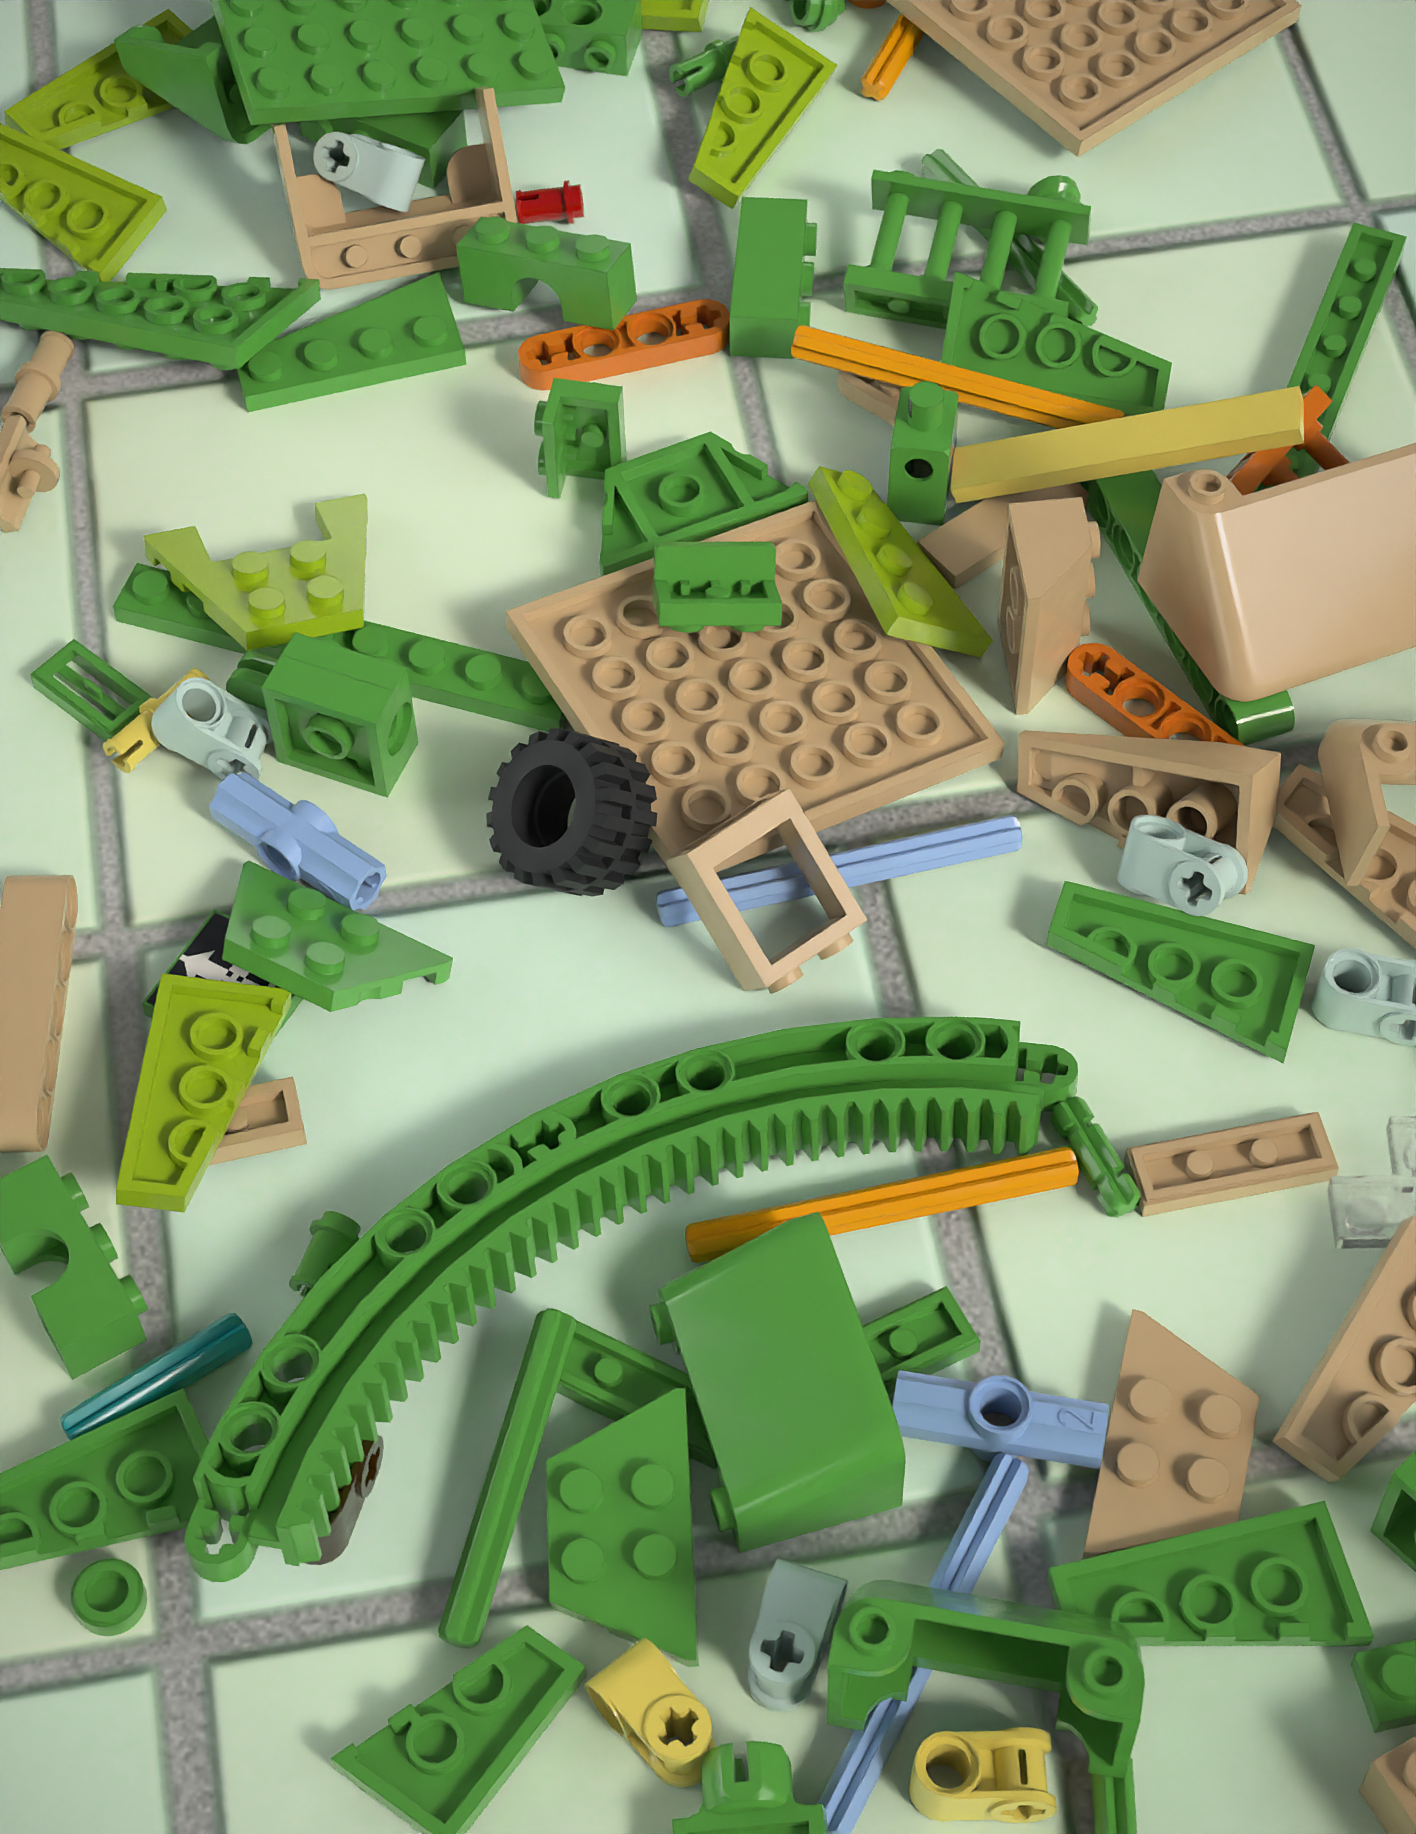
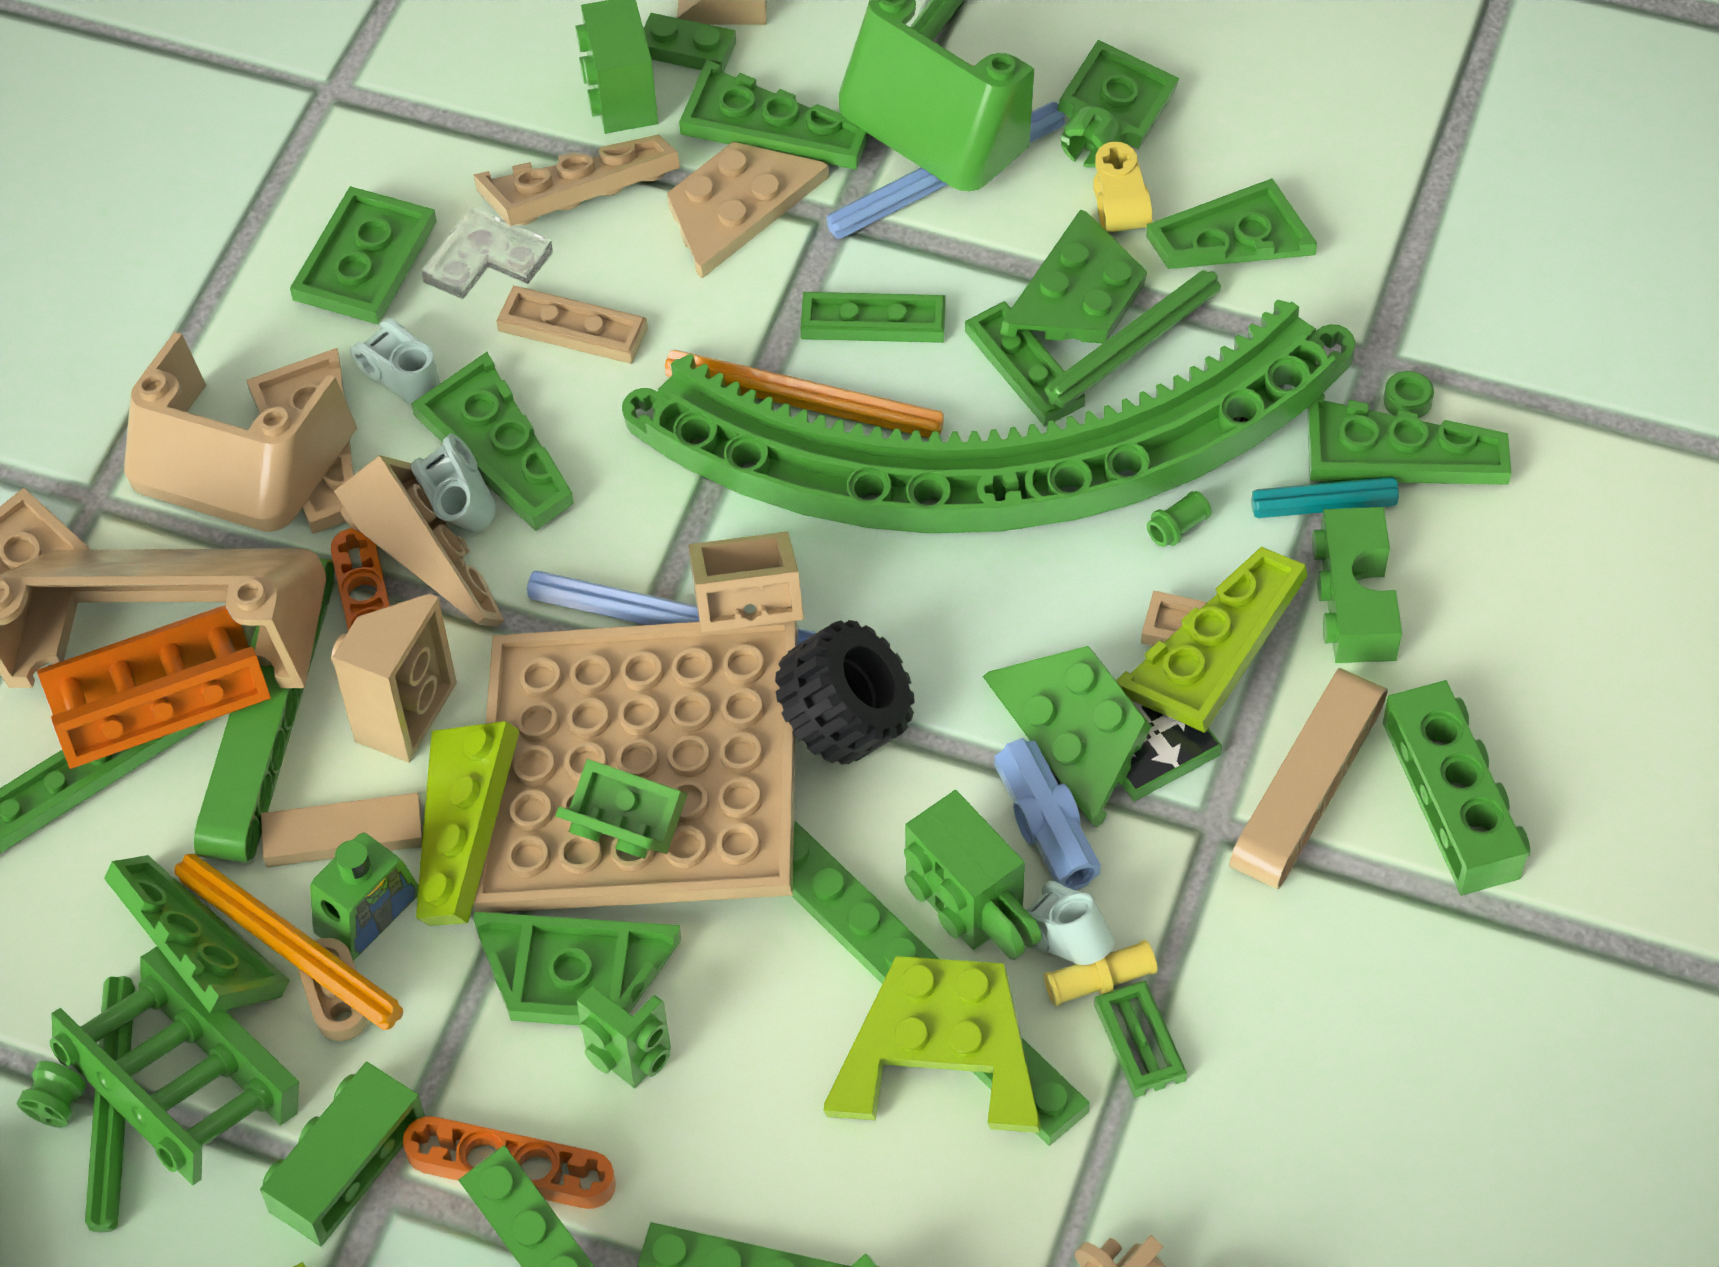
camera: 150 degrees left, 0 degrees up
bright green windscreen [649,1212,906,1553] -> none
light aqua piece [748,1558,848,1712] -> none
light blue piece [892,1370,1109,1469] -> none
light yellow tile [951,386,1304,503] -> none
bright green axle [1052,1096,1141,1218] -> none

